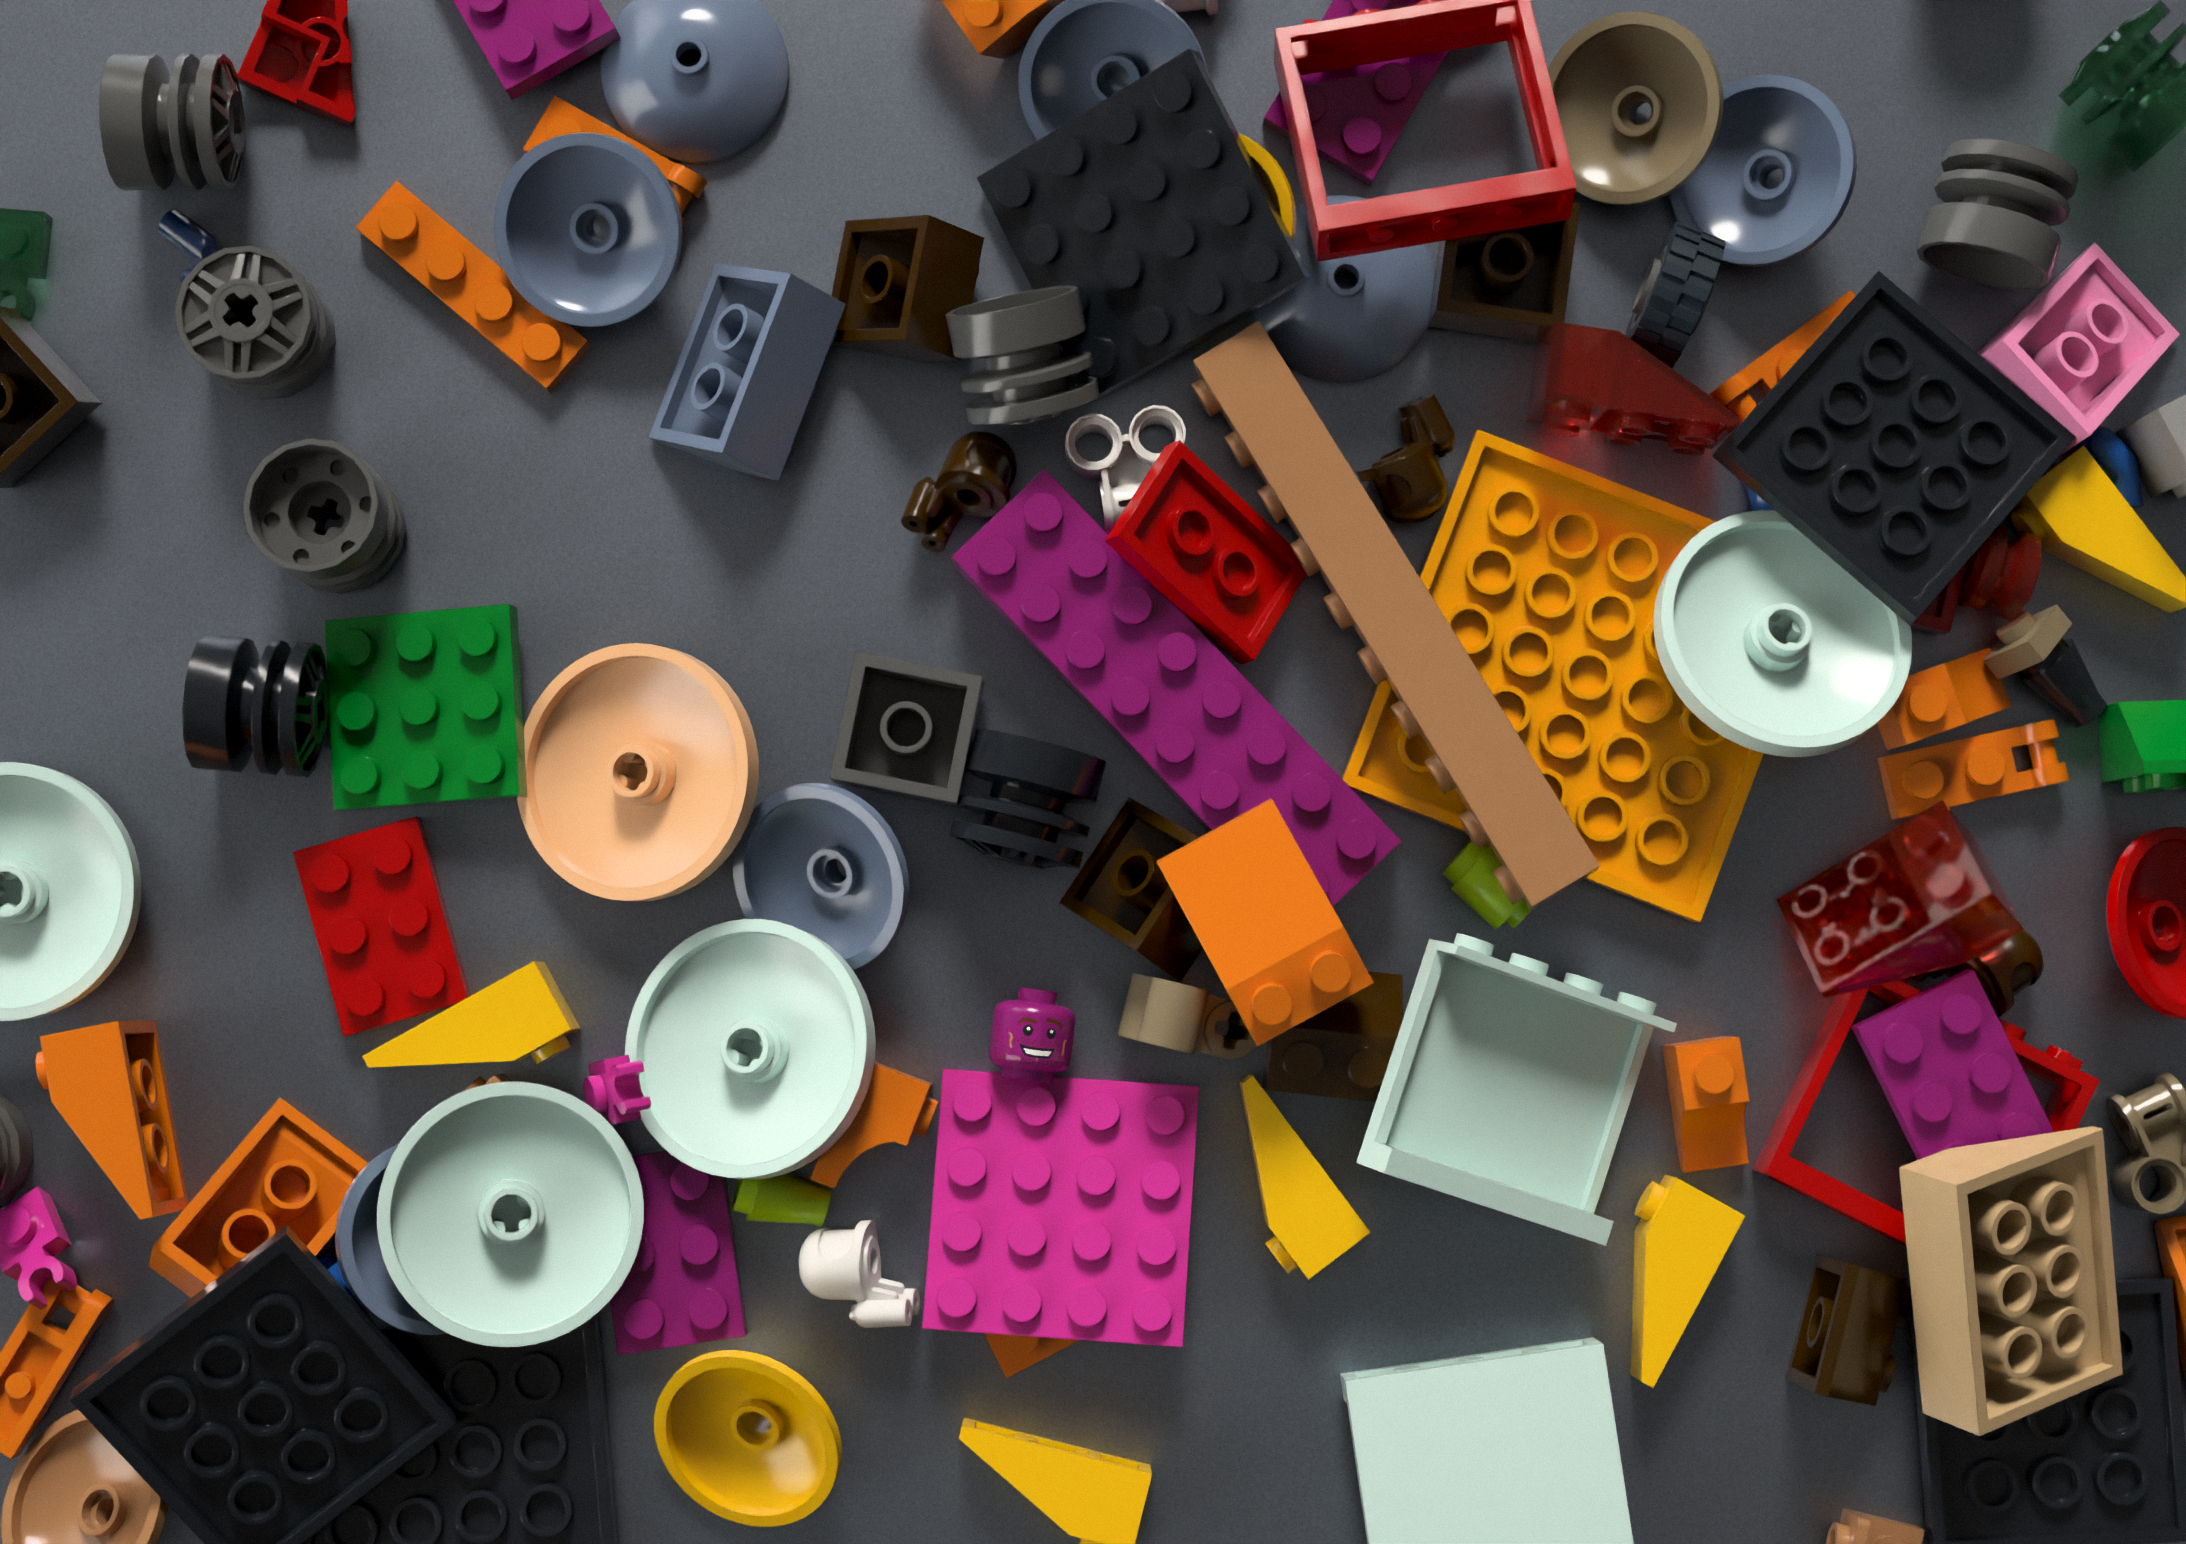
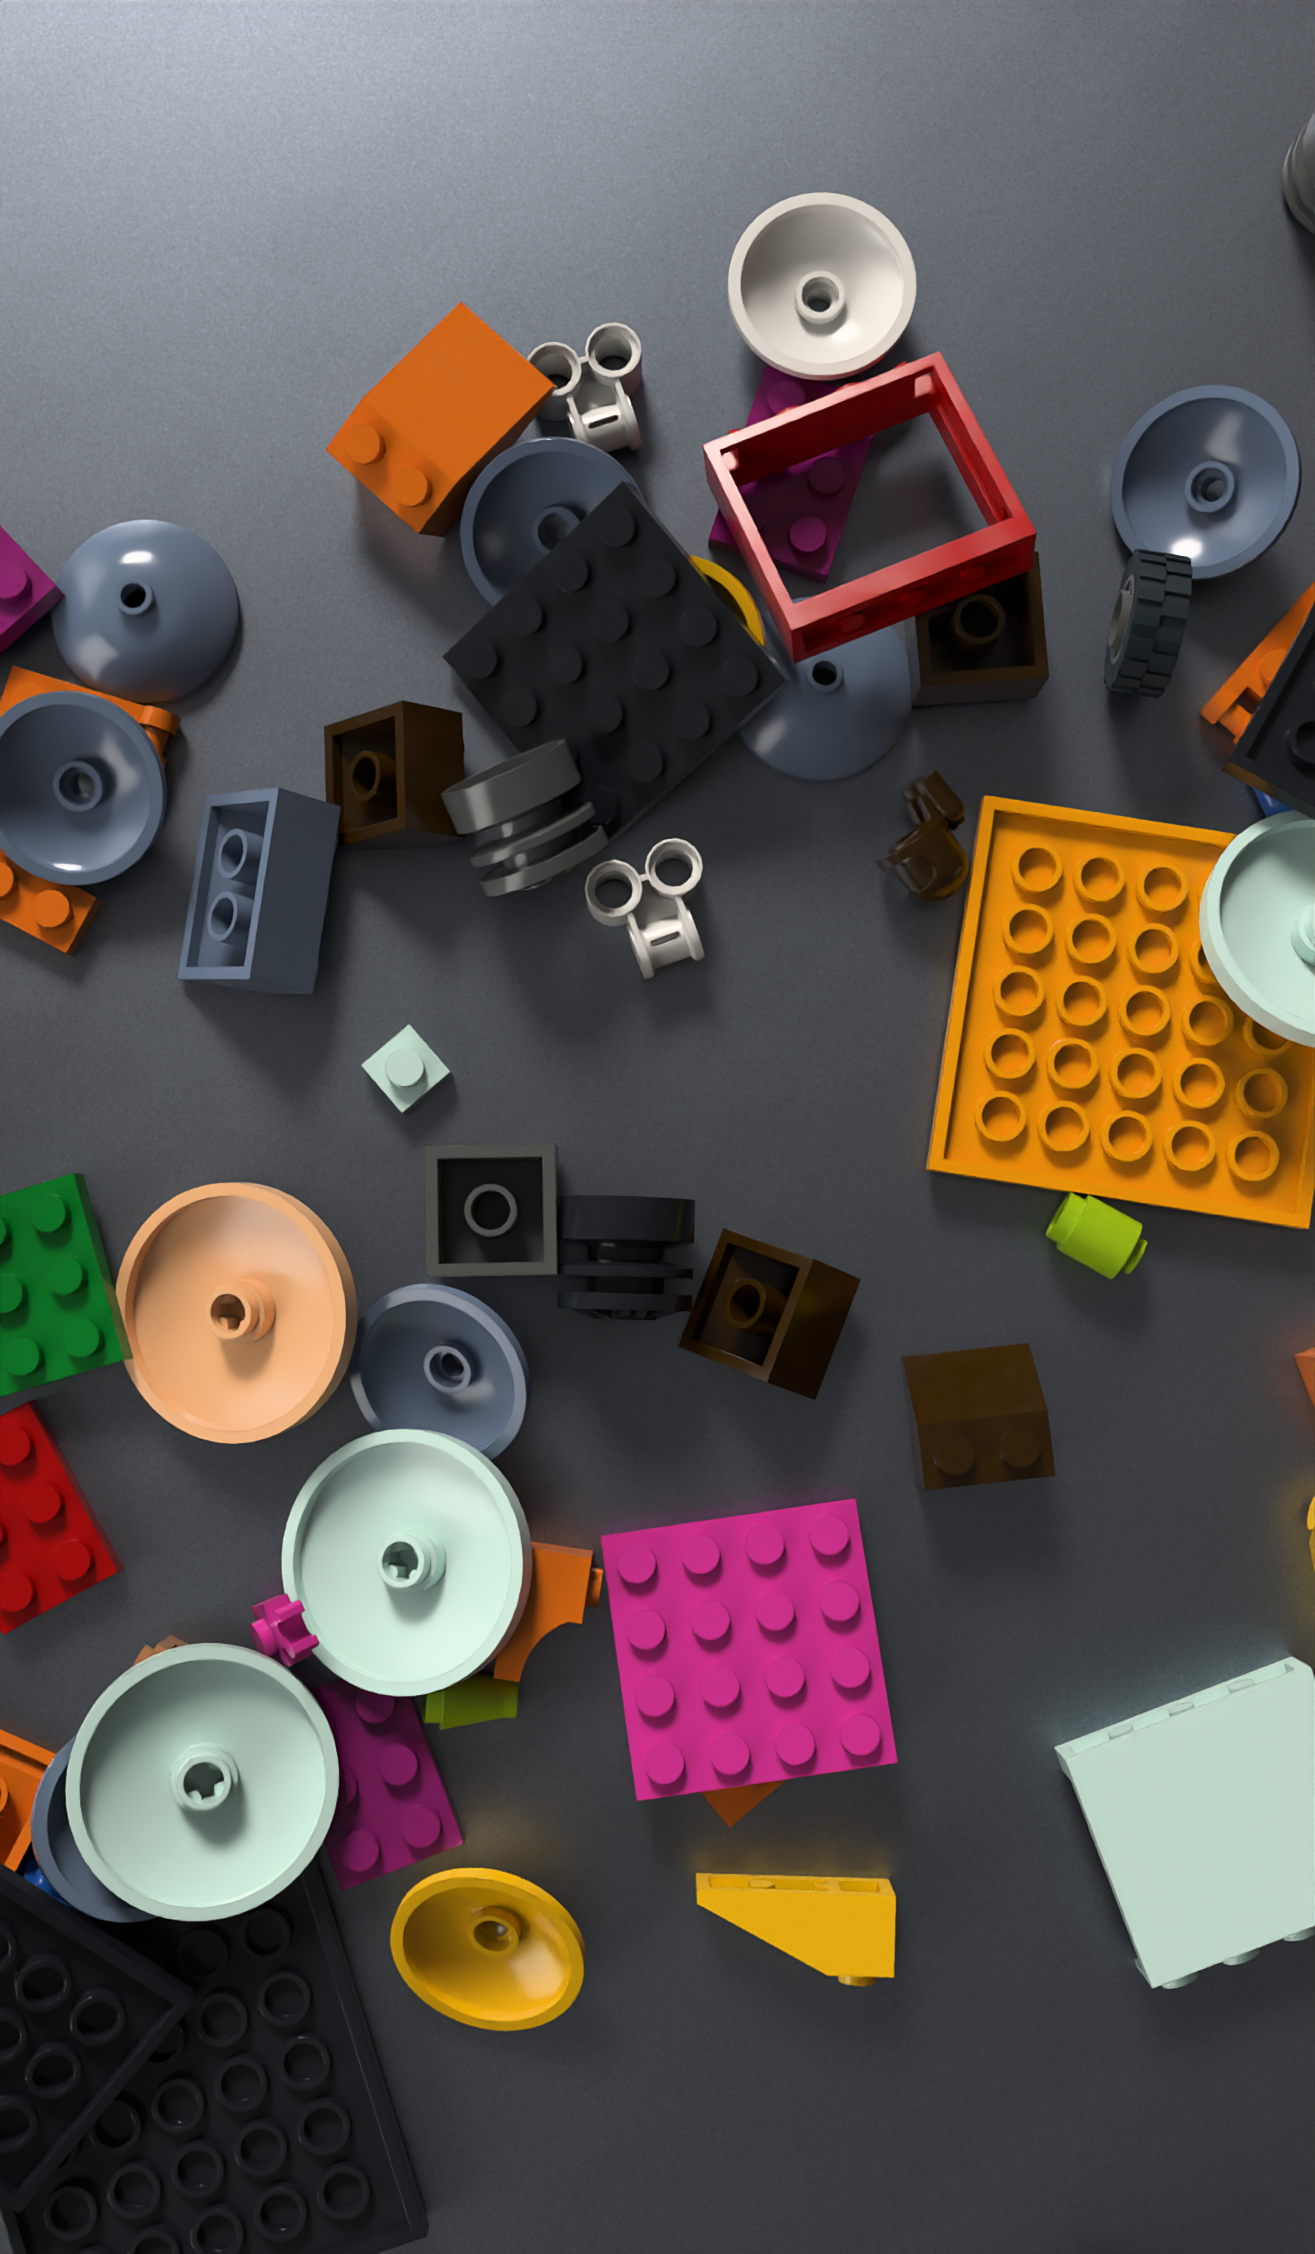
camera: 10 degrees left, 0 degrees up
yellow slope [362,961,581,1067] -> none
white piece [798,1220,920,1328] -> none
dark brown piece [901,431,1017,553] -> none
magenta brick [951,469,1401,907] -> none
magenta head [989,988,1076,1083] -> none
red plate [1105,440,1307,665] -> none
dark tan piece [1117,973,1256,1059] -> none
orange slope [1156,799,1374,1047] -> none
medium nougat brick [1191,321,1600,911] -> none
yellow slope [1239,1074,1371,1280] -> none
light aqua panel [1356,933,1677,1246] -> none
clear red slope [1526,322,1739,455] -> none
dark tan dish [1547,11,1724,205] -> none
none -> light aqua plate [361,1024,452,1115]

